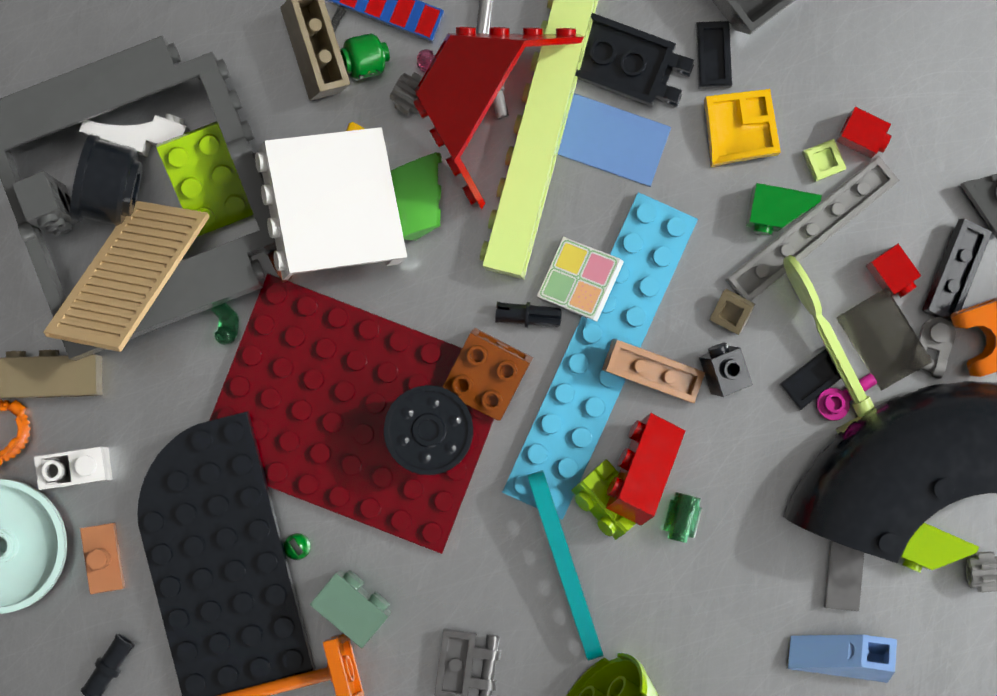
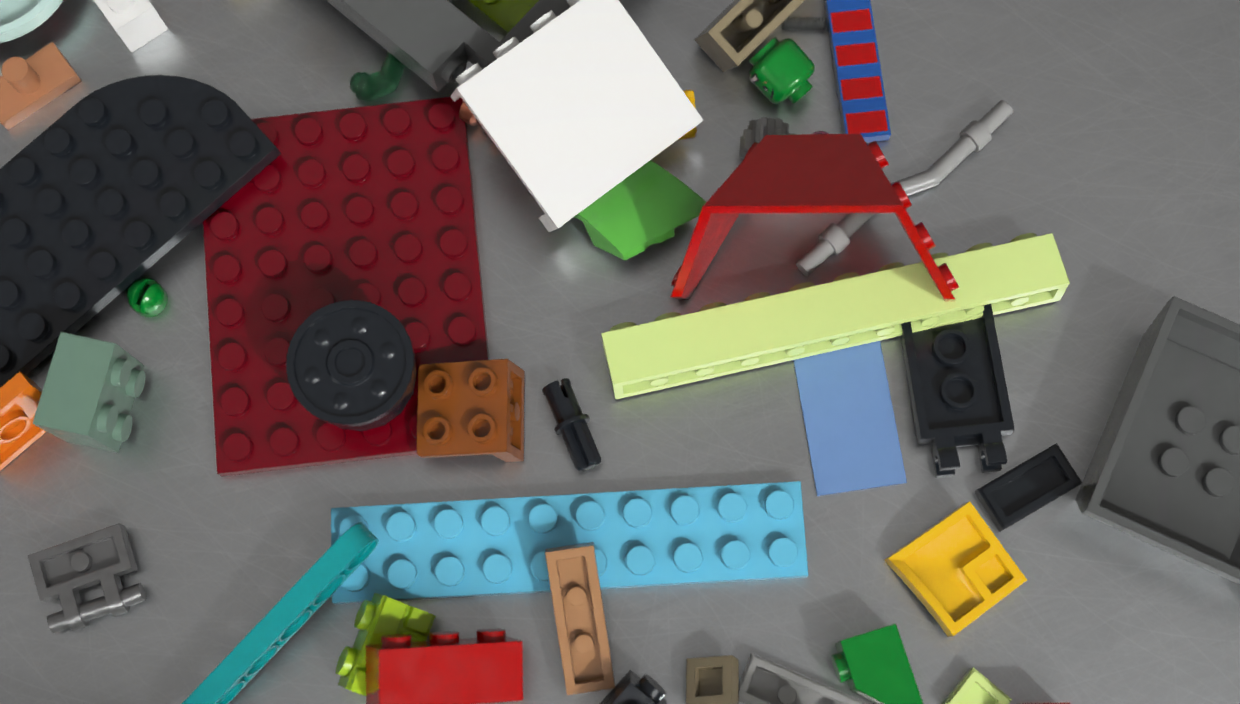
camera: 65 degrees right, 10 degrees down
tile [537,237,624,322] -> none

